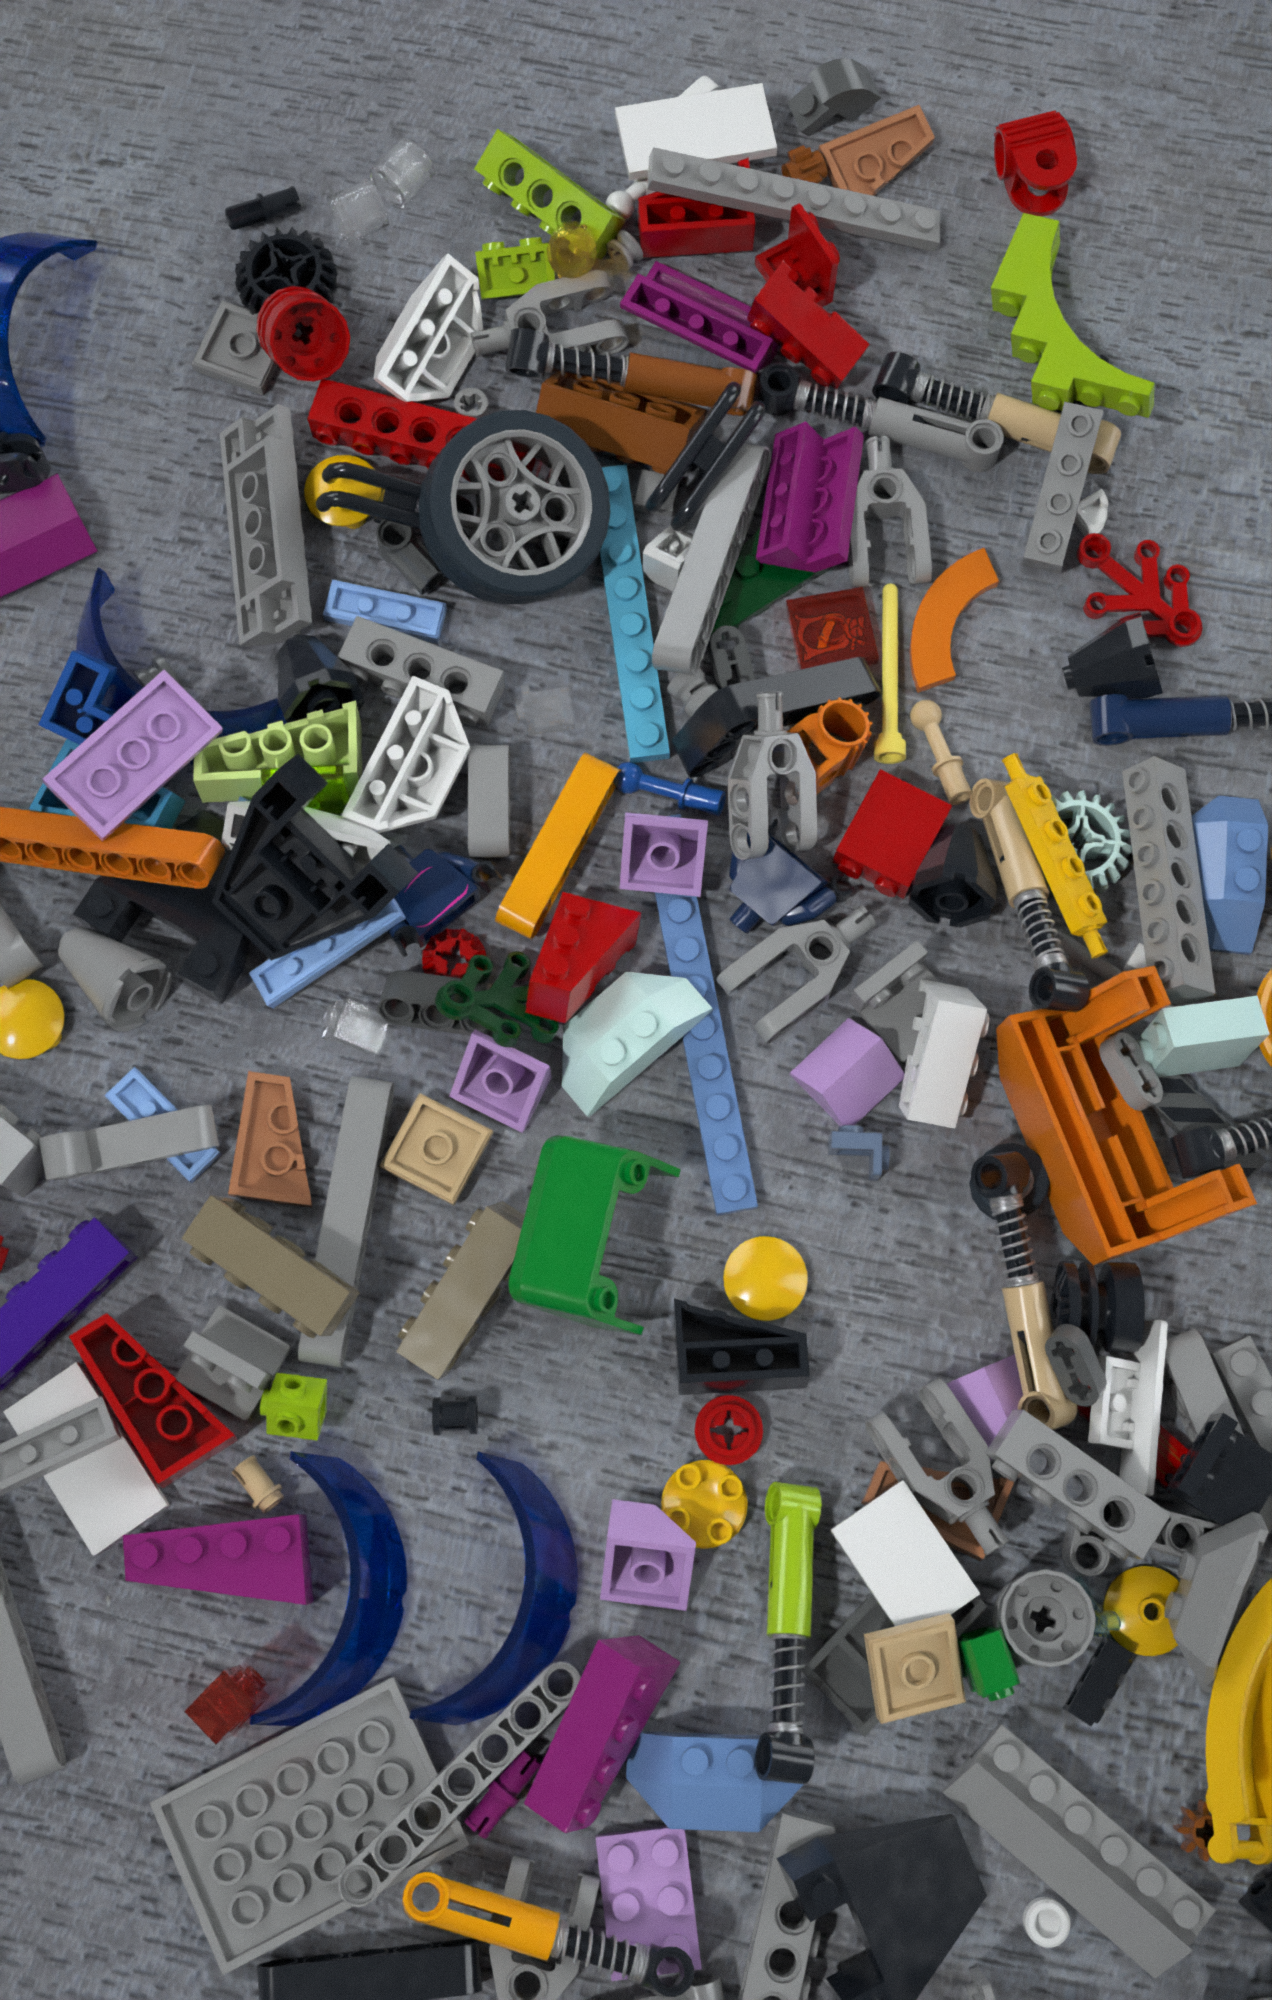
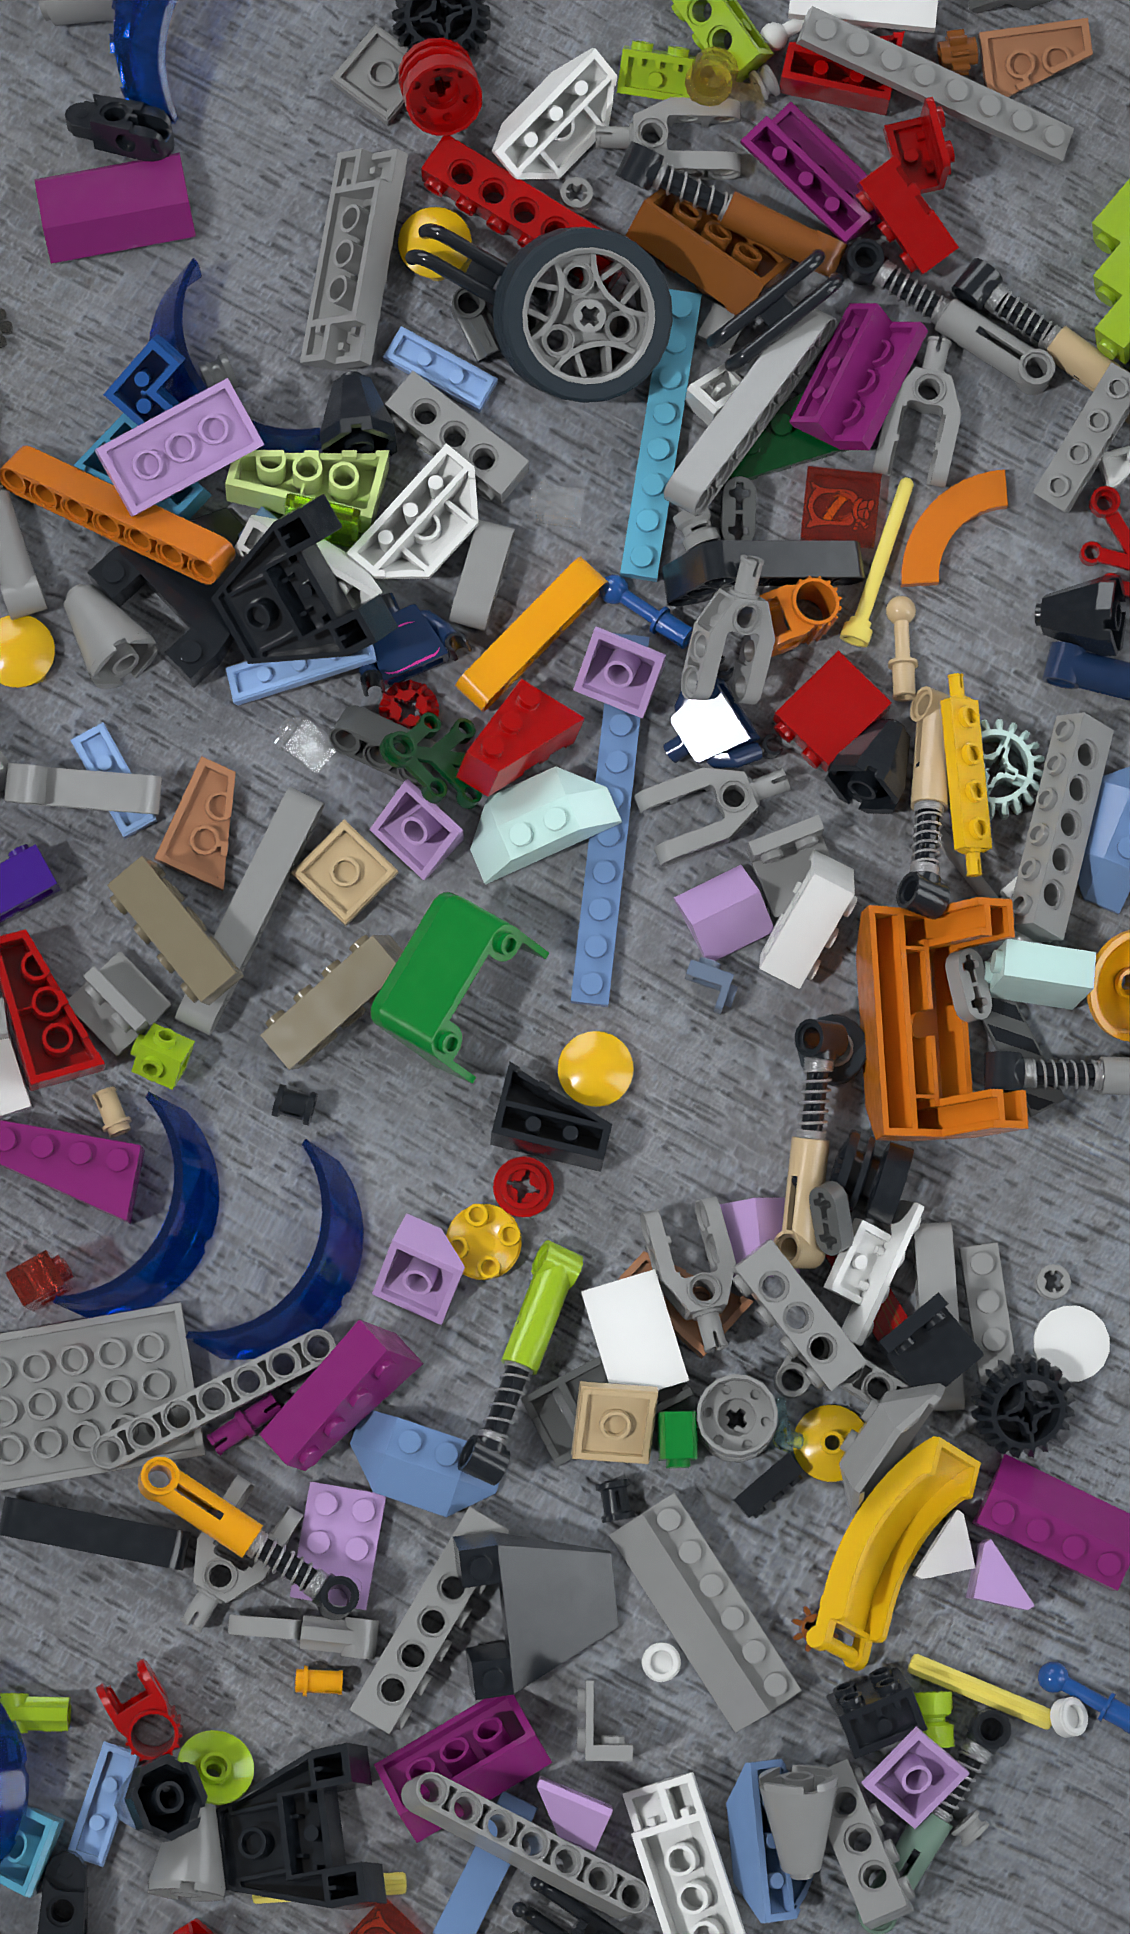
camera: 15 degrees right, 5 degrees up
none -> black bush [595,1479,636,1523]

